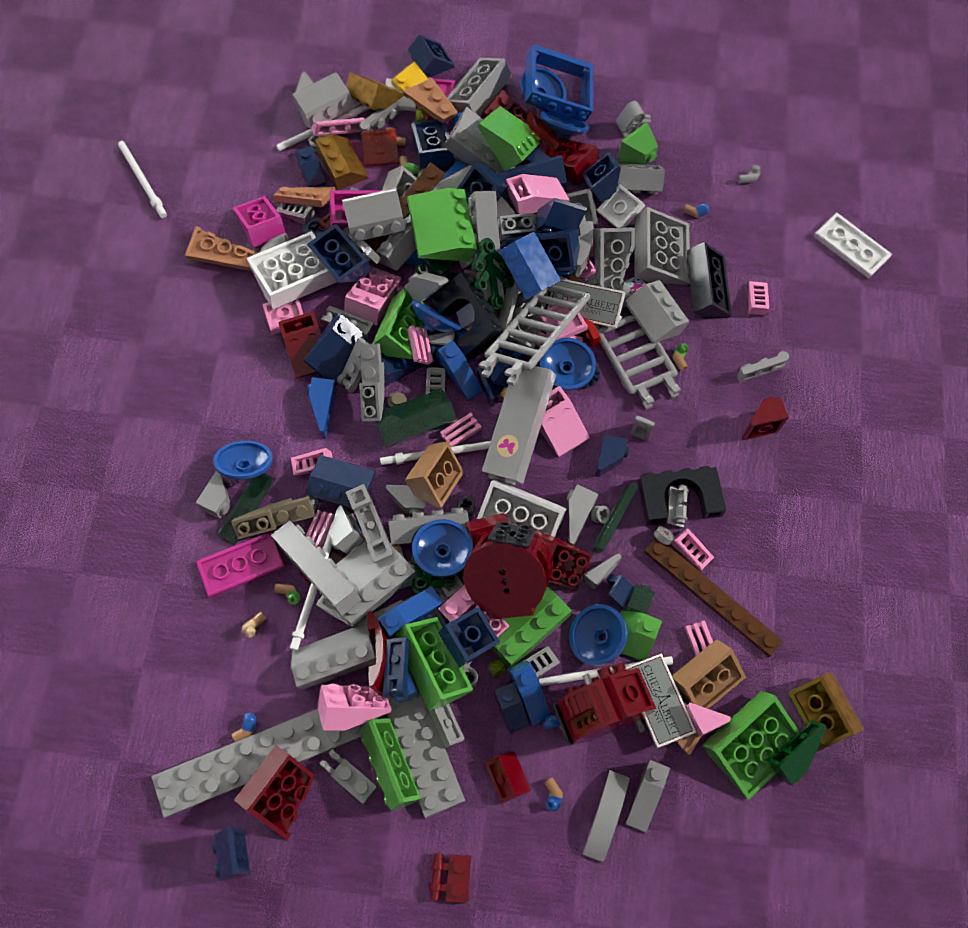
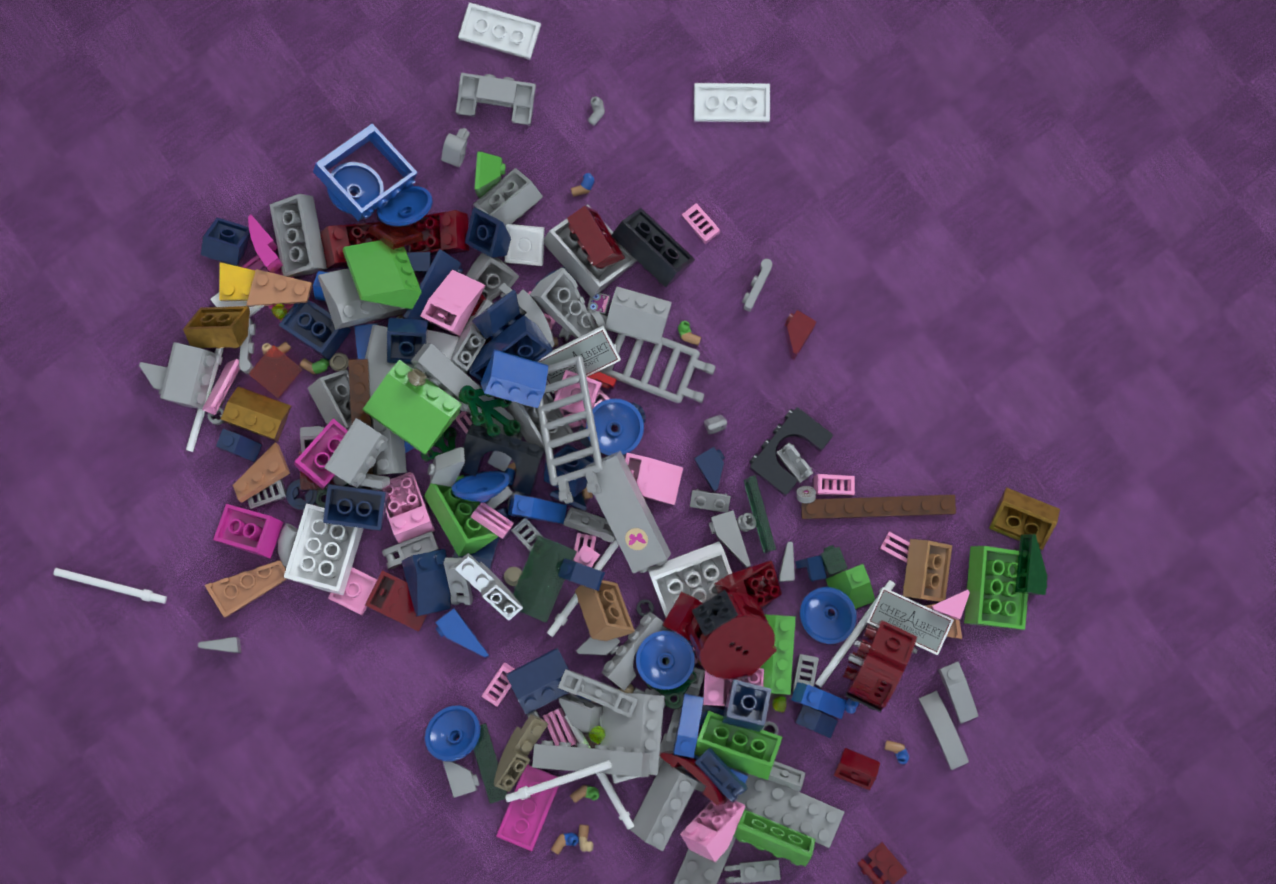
camera: 40 degrees left, 15 degrees up
none -> light grey slope [198,637,241,653]
none -> dark pink slope [248,215,283,273]
none -> dark tan plate [407,369,426,386]
none -> light grey bracket [456,73,536,125]
none -> white tile [458,2,541,60]
none -> white bar [506,761,612,802]
none -> arm [551,833,579,855]
none -> dark blue slope [558,558,605,591]
none -> light grey hinge [564,507,616,542]
none -> dark red slope [567,206,625,268]
none -> bright pink plate [573,544,600,567]
none -> clear neon green hinge [588,726,606,744]
none -> light grey hinge [690,489,731,513]

